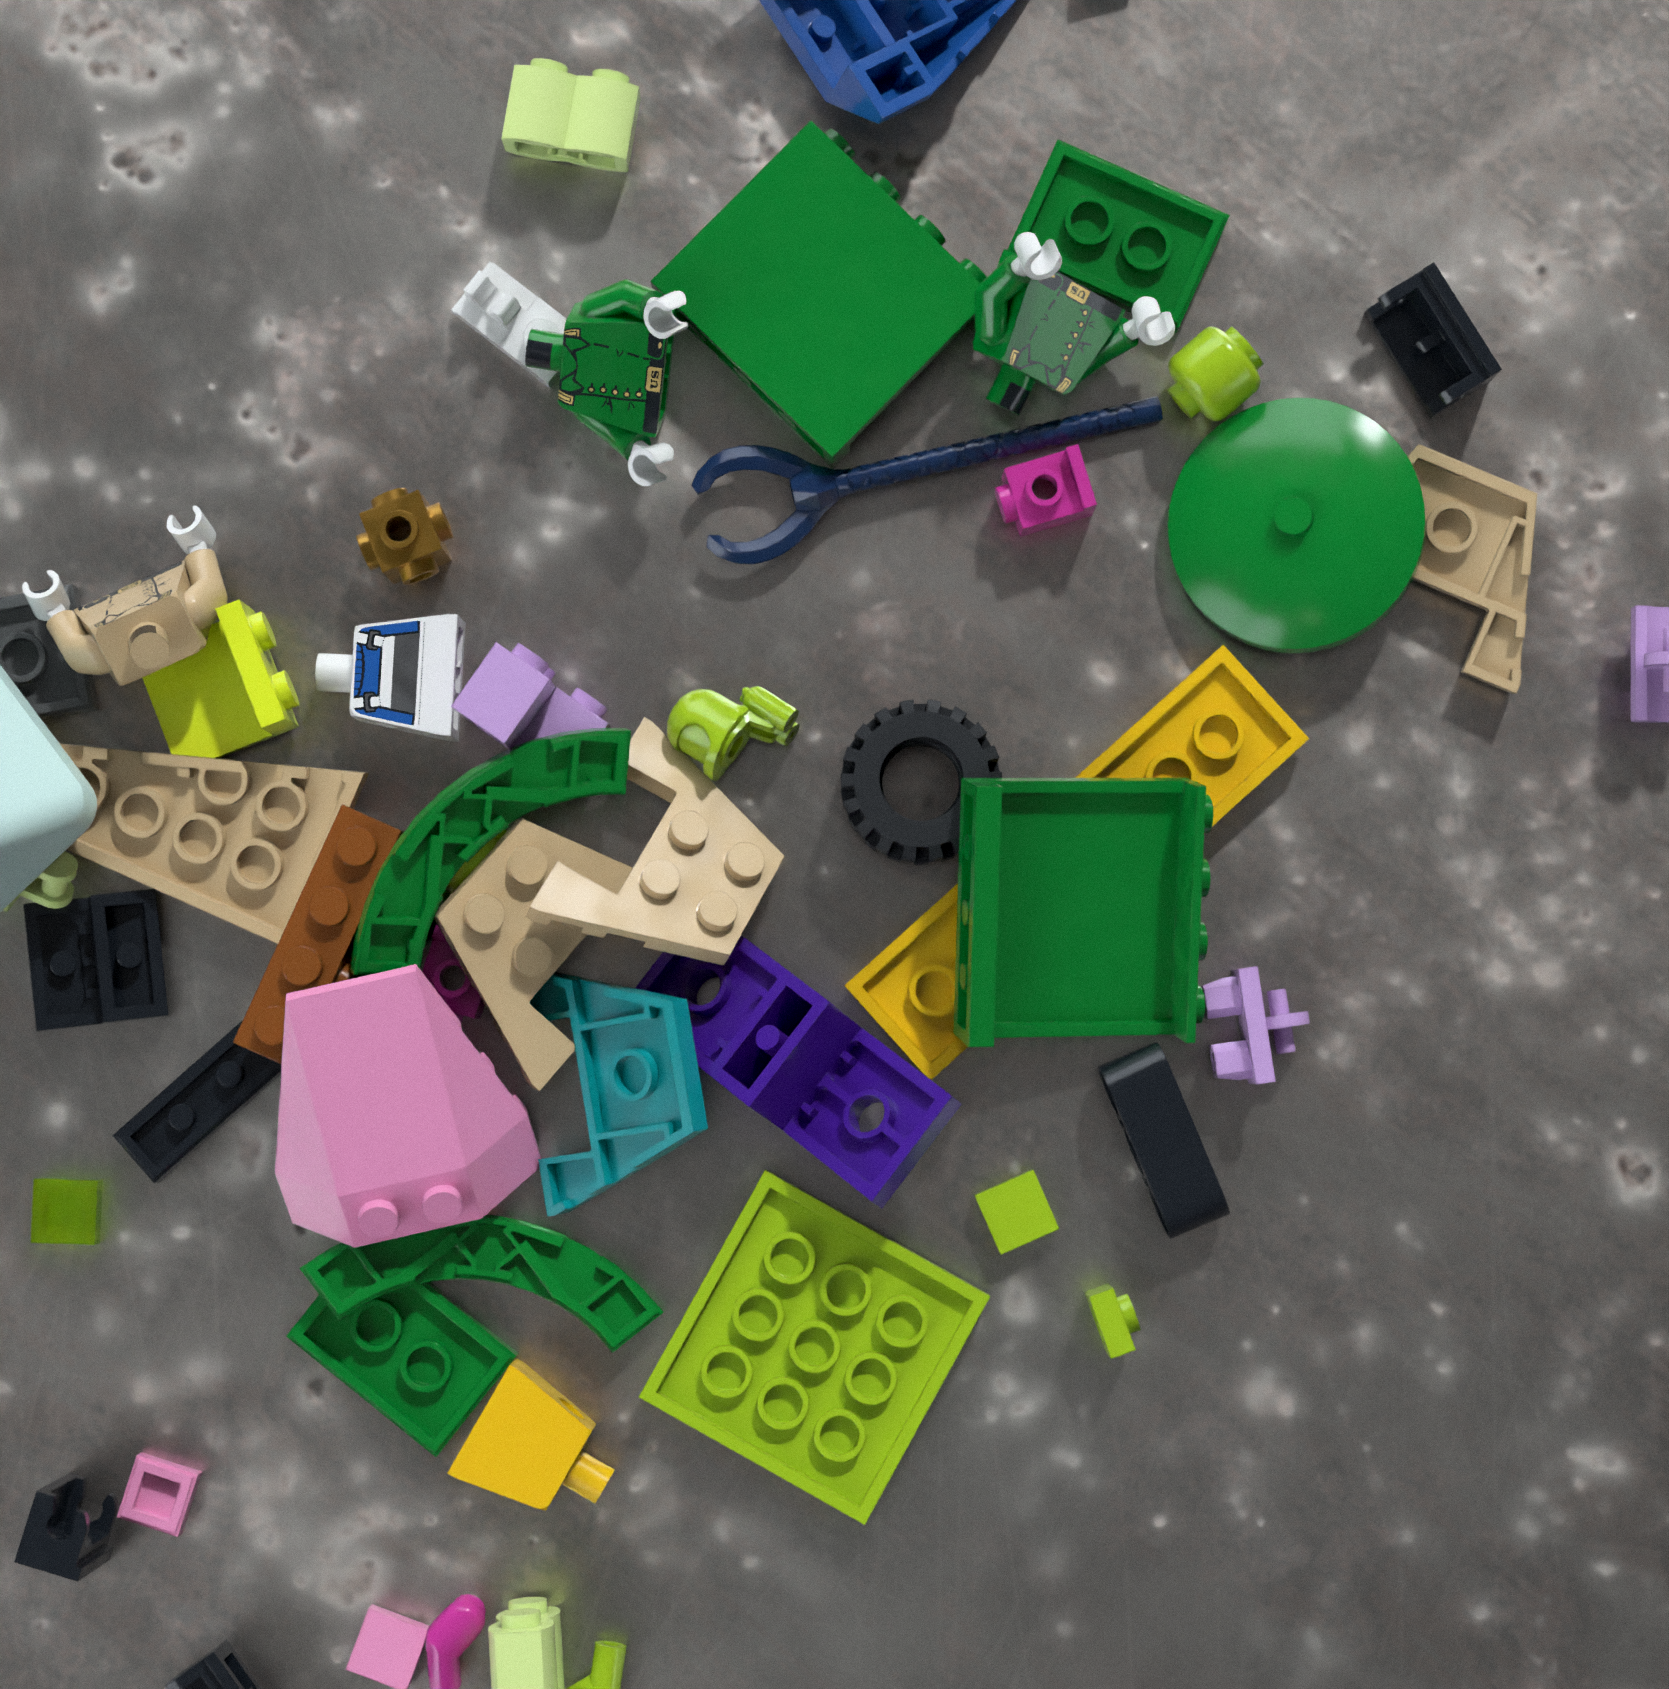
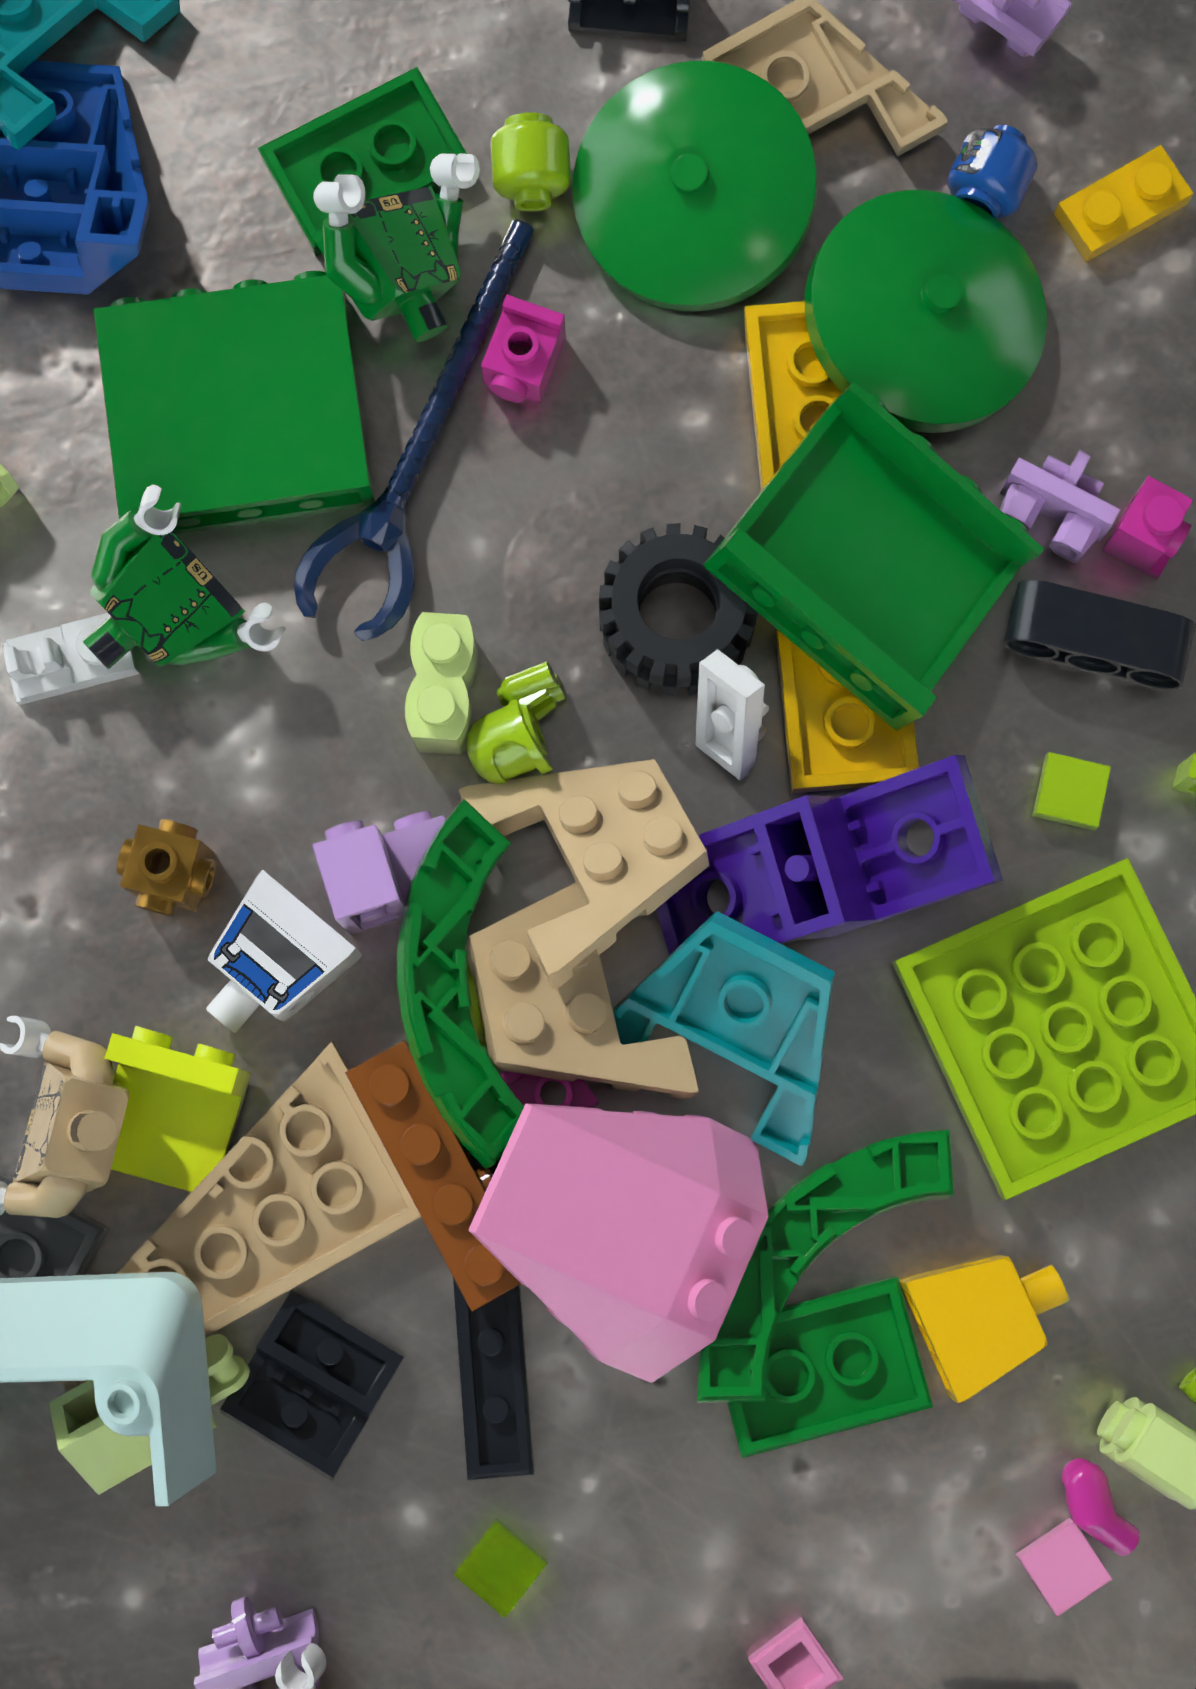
camera: 55 degrees left, 5 degrees down
none -> yellowish green brick [405,612,478,755]
none -> white plate [695,649,769,781]
none -> green dish [805,190,1047,433]
none -> blue head [947,125,1038,219]
none -> yellow plate [1054,145,1194,262]
none -> dark pink brick [1102,475,1193,580]

